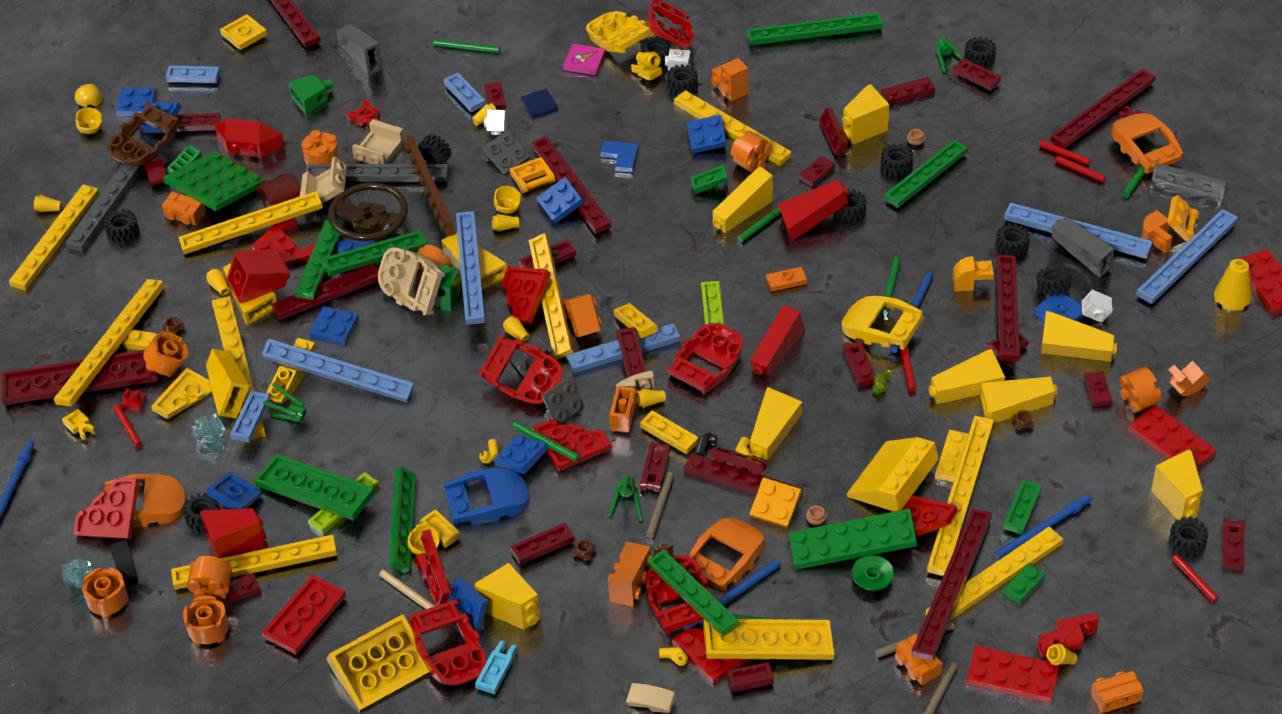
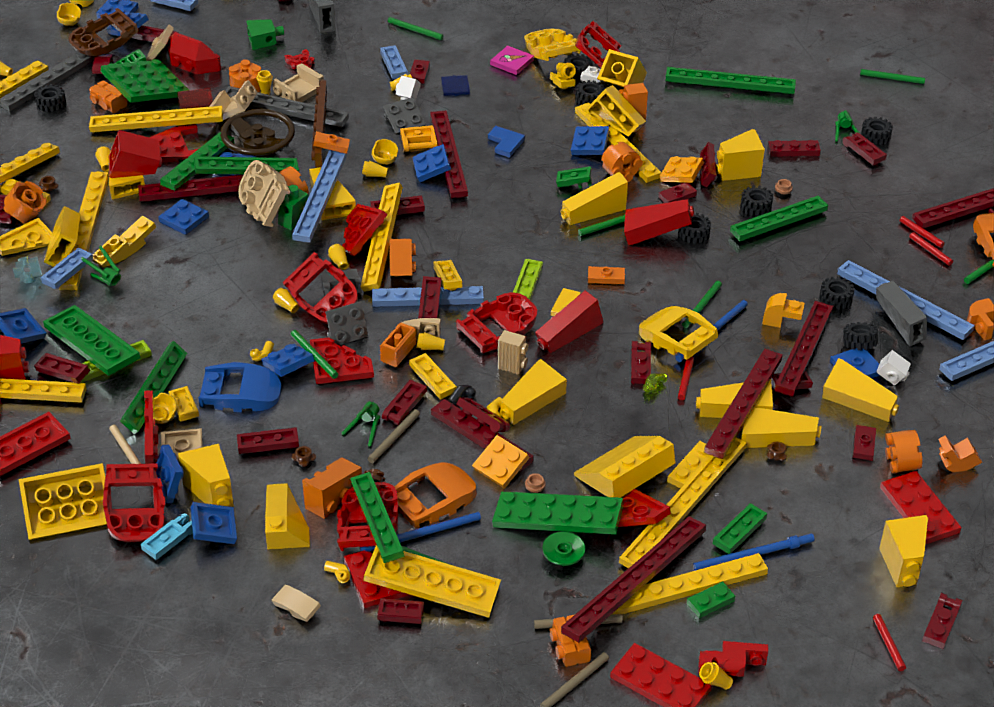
camera: 15 degrees right, 5 degrees down
medium blue plate [261,338,414,403] -> none
black tyre [418,134,452,164] -> none
black tyre [1169,517,1208,556] -> none
none -> dark red plate [34,353,91,384]
none -> tan plate [146,24,174,61]
none -> tan plate [161,428,203,462]
none -> blue plate [191,502,237,544]
none -> yellow cone [256,70,273,95]
none -> yellow wedge [265,483,310,550]
none -> yellow cone [273,288,300,313]
none -> orange plate [313,131,350,154]
none -> tan brick [498,330,528,375]
none -> yellow tile [551,288,581,316]
none -> yellow wedge [585,85,646,136]
none -> yellow slope [597,49,647,87]
none -> light orange plate [660,156,704,183]
none -> dark red plate [704,349,783,459]

